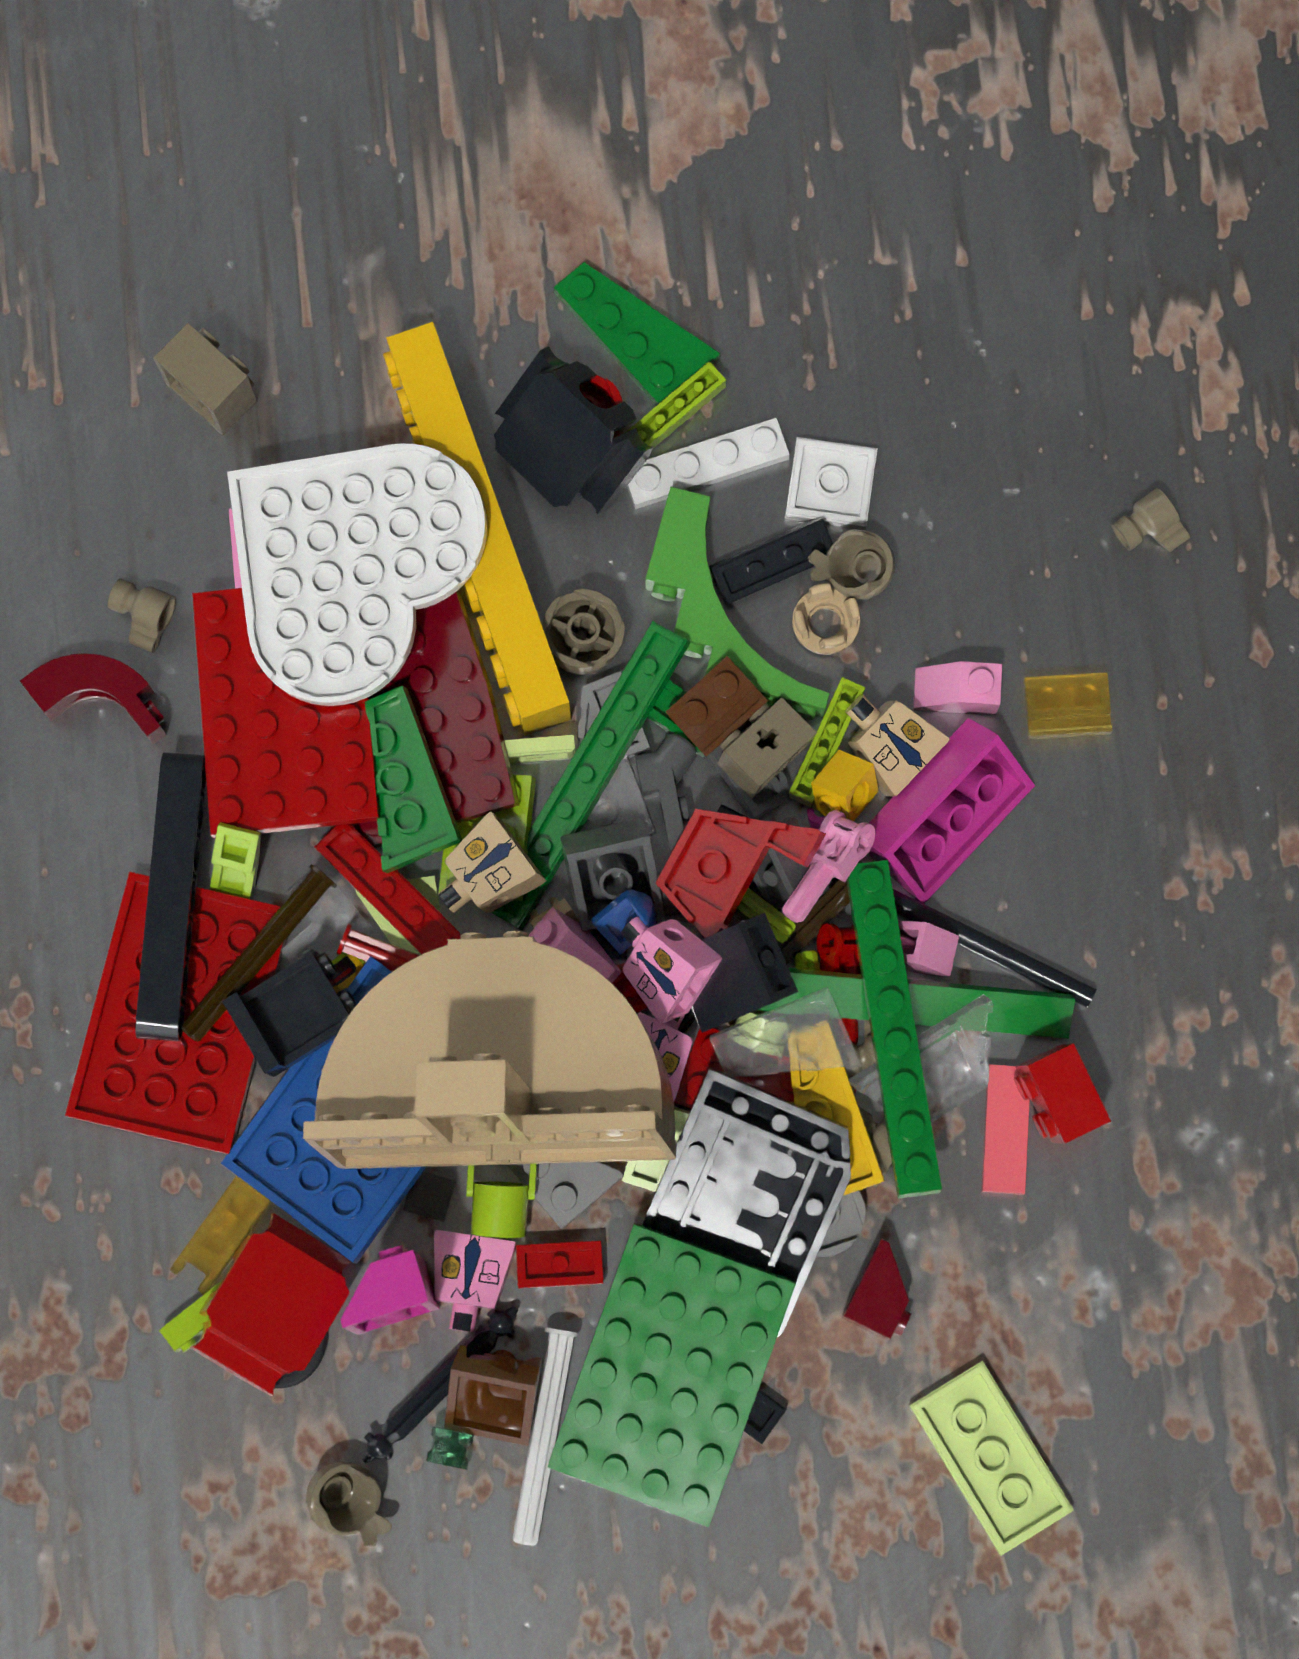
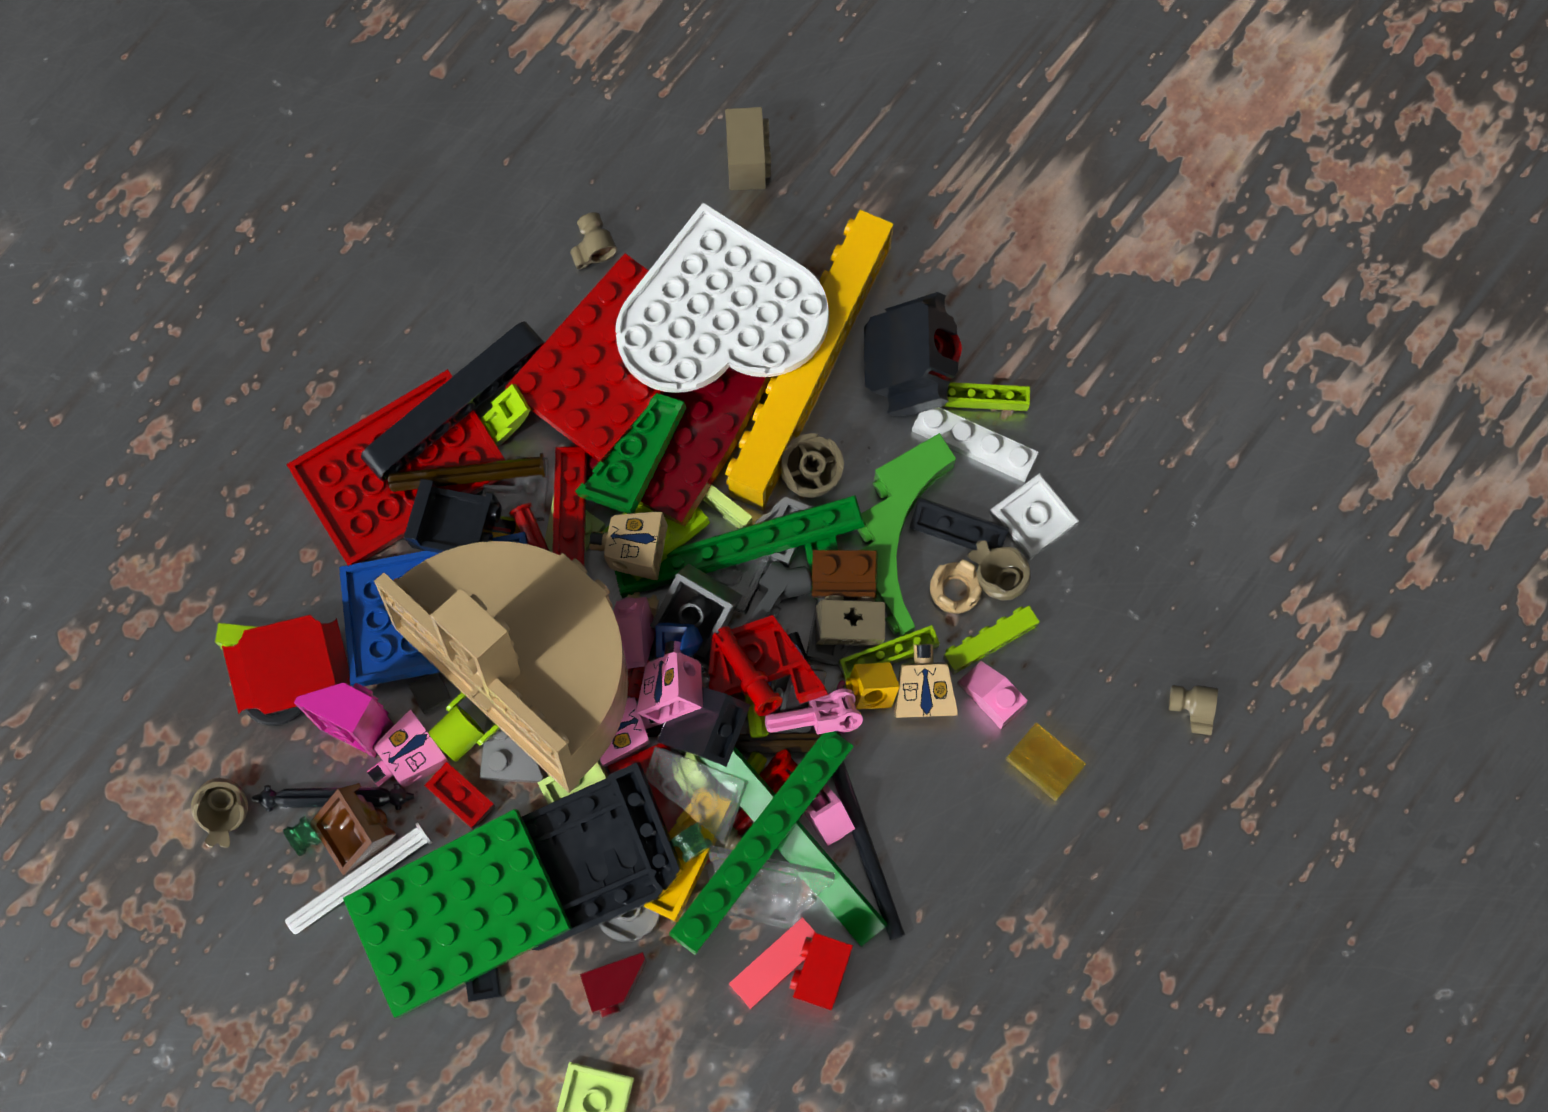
camera: 45 degrees right, 5 degrees down
dark red arch [20,653,166,745] -> none
clear yellow hinge [170,1176,272,1295] -> none
green wing [553,262,721,406] -> none
dark pink slope [869,718,1035,904] -> none
none -> clear green wheel [671,822,713,863]
none -> red pin [712,626,782,716]
none -> lime piece [943,606,1039,675]

